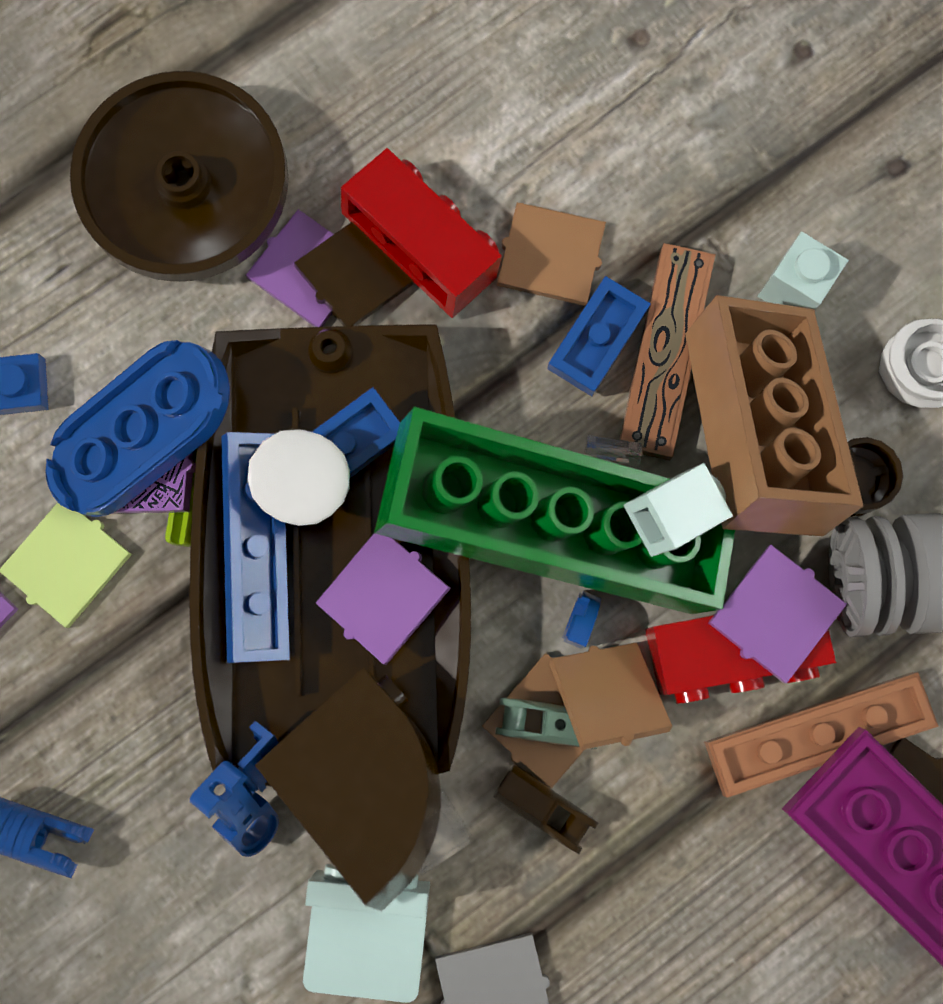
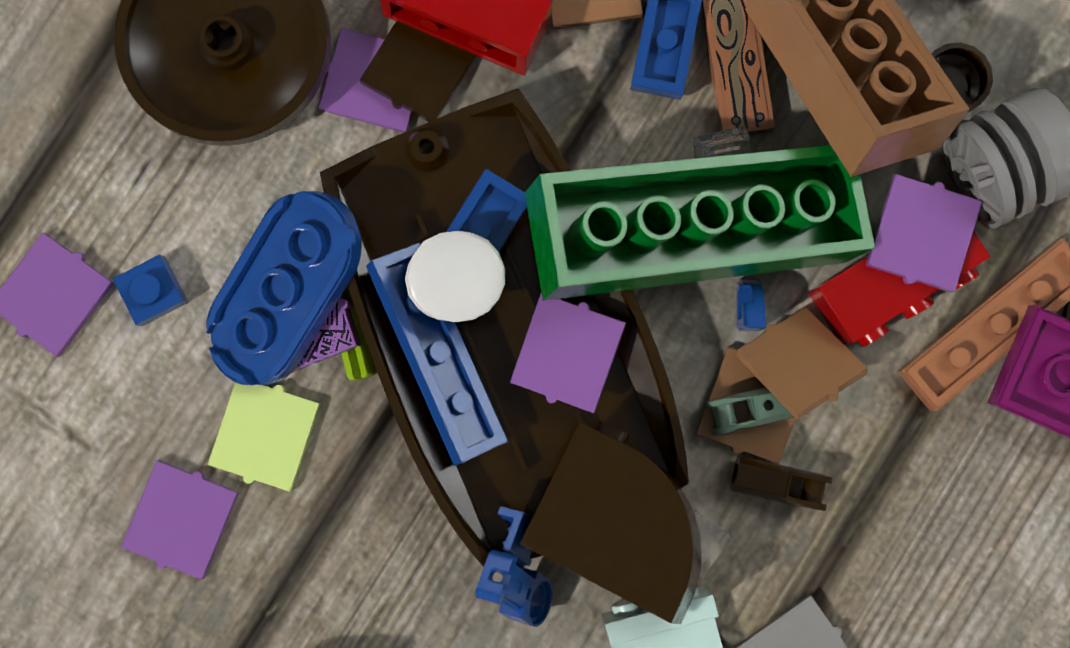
camera: 15 degrees left, 5 degrees up
light aqua brick [623,463,733,556] -> none

